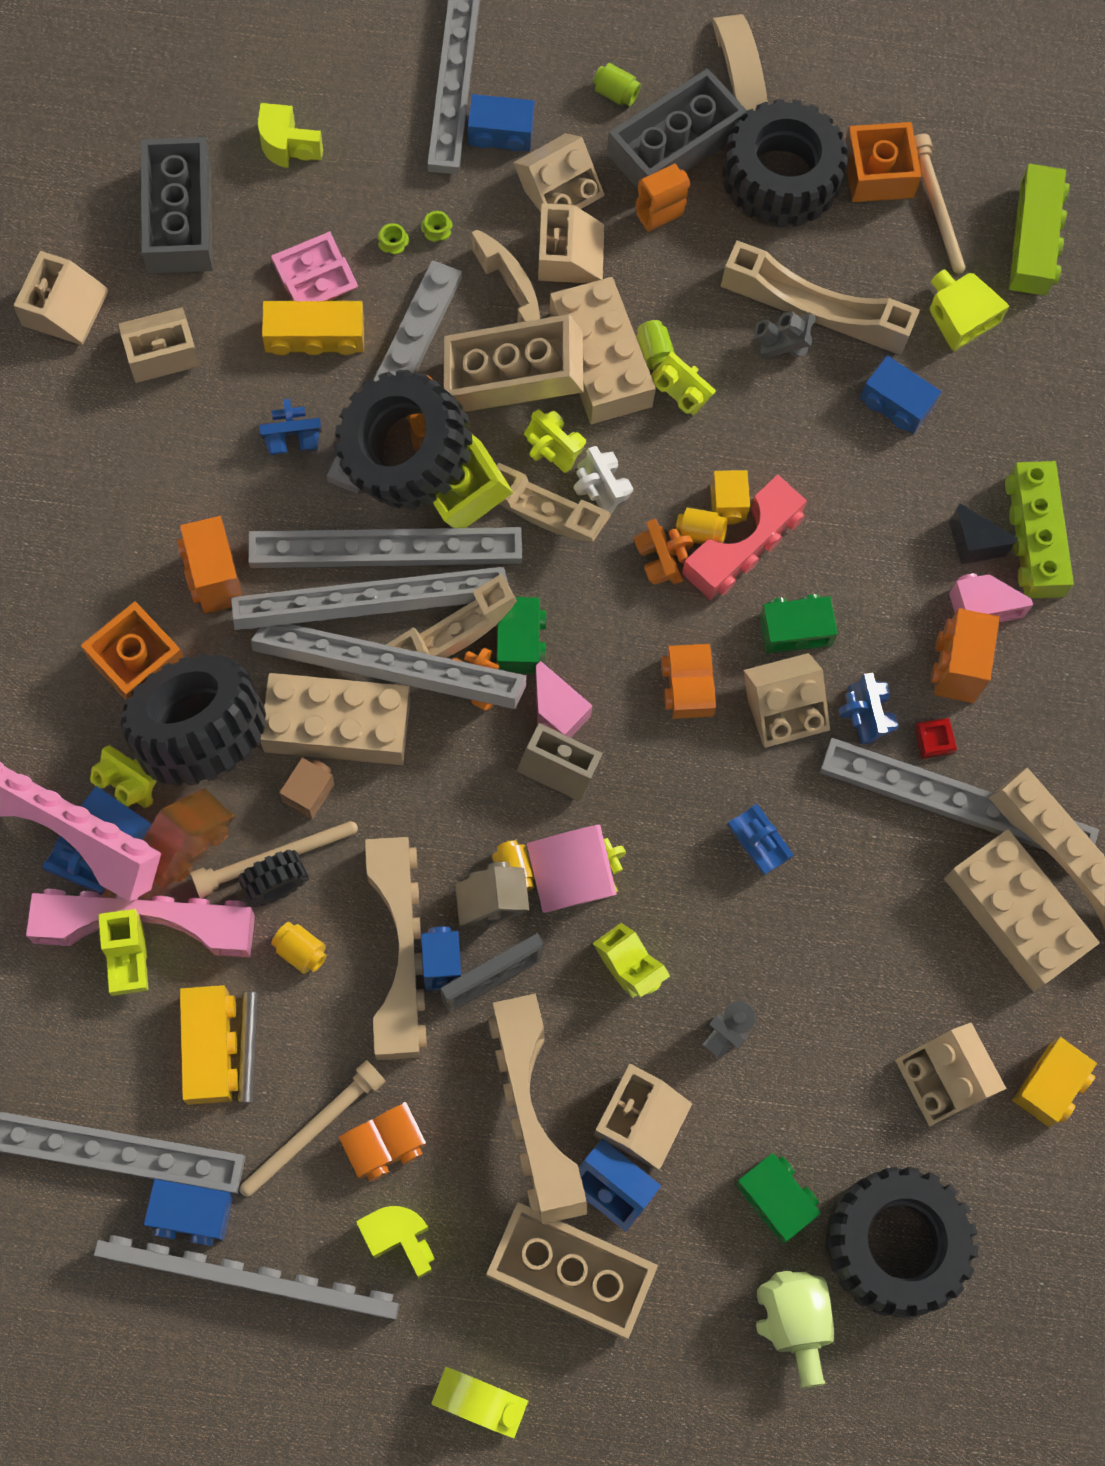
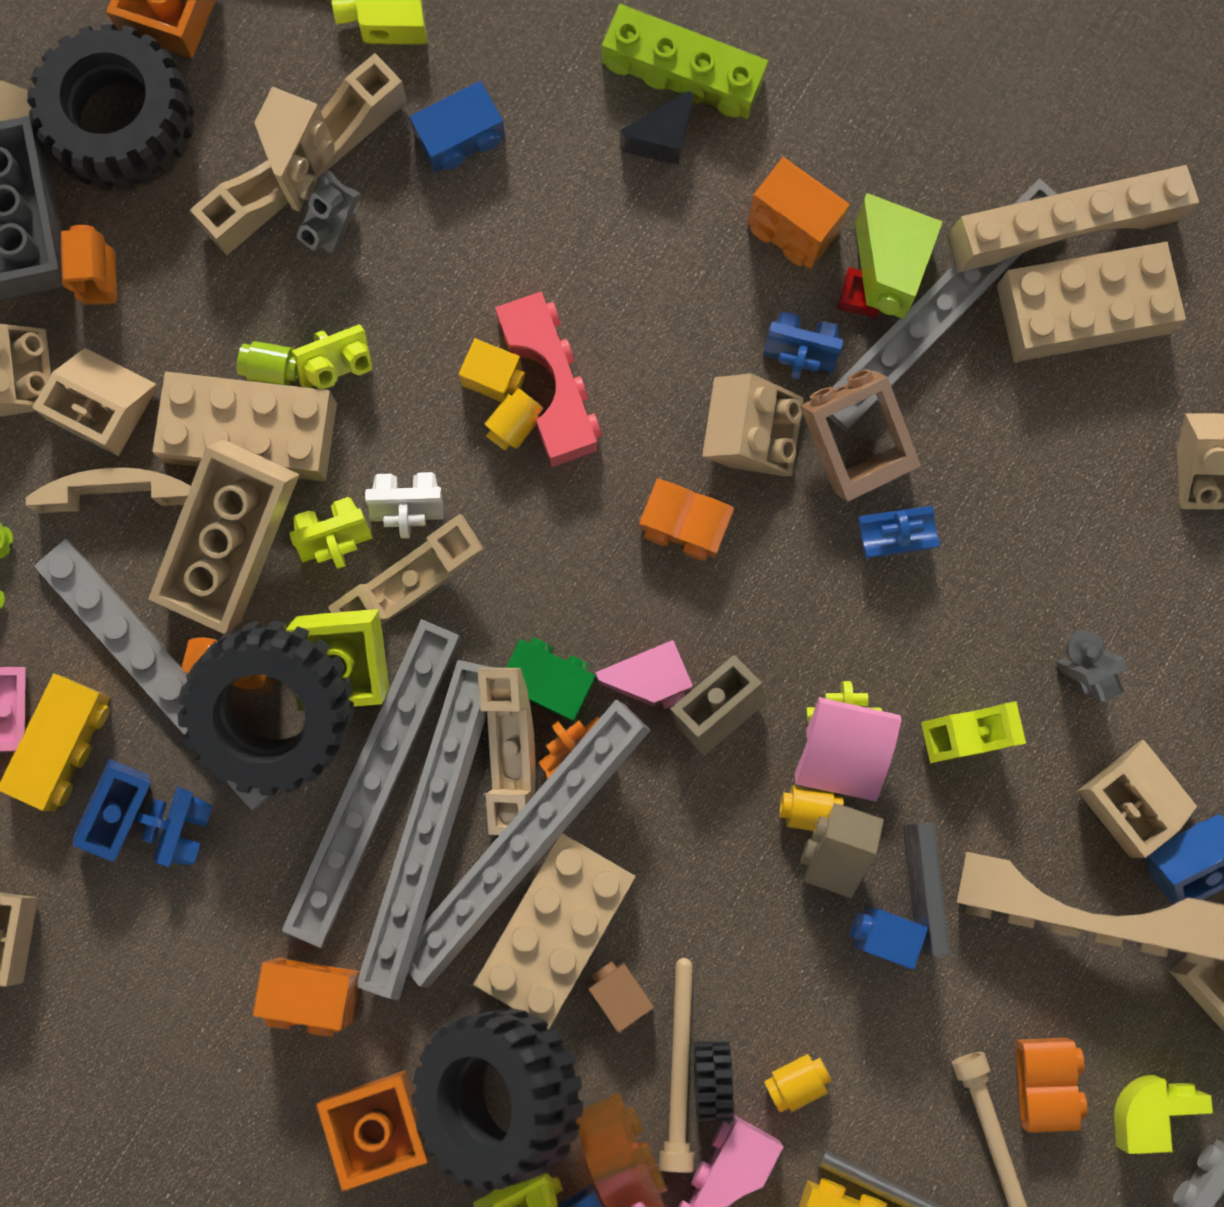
camera: 60 degrees left, 10 degrees up
tan arch [365,837,427,1061] -> none
orange hips [633,518,694,585] -> none
green brick [759,594,838,654] -> none
bright pink slope [949,573,1033,622] -> none
none -> blue brick [73,759,151,862]
none -> tan slope [254,86,334,212]
none -> medium nougat window [800,369,921,502]
none -> lime slope [855,193,943,319]

